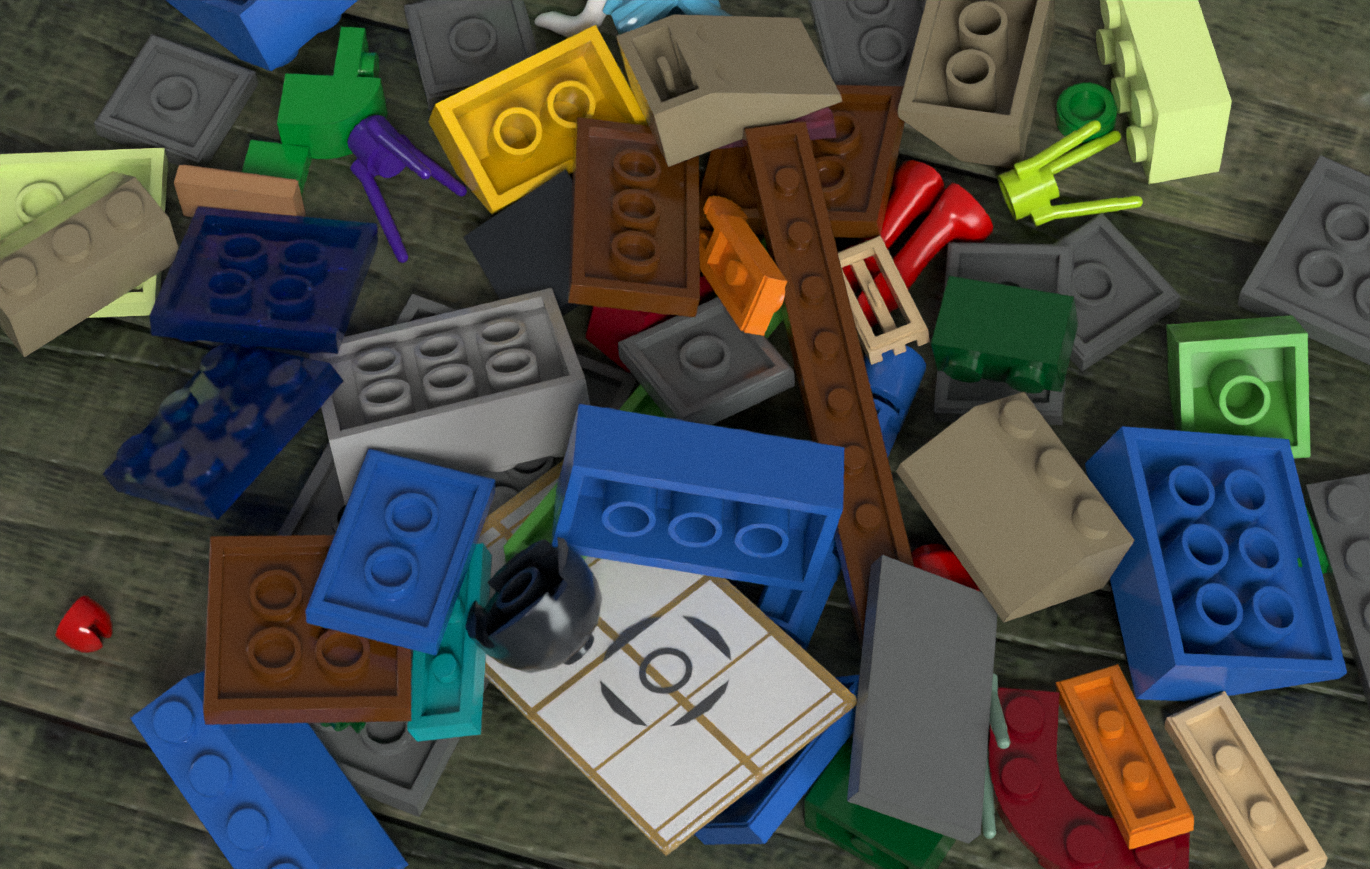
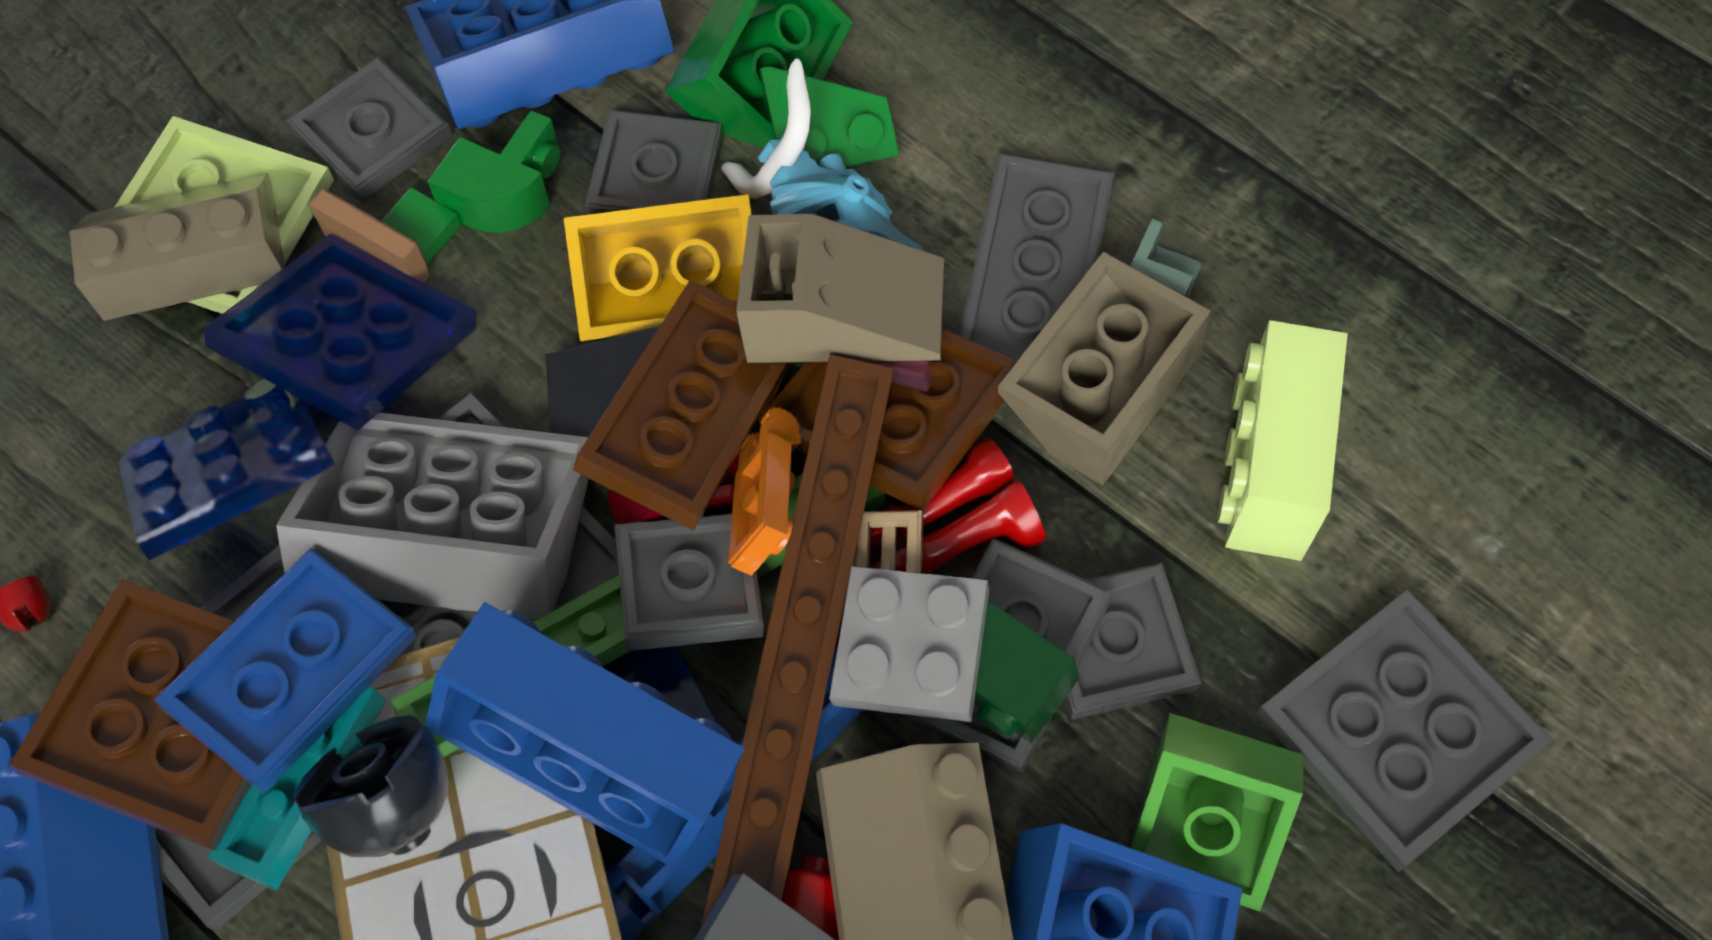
camera: 20 degrees right, 5 degrees up
dark purple plant [347,115,467,263] -> none
lime plant [997,120,1143,227] -> none
green tile [1056,82,1117,144] -> none
none -> light grey plate [829,566,990,722]

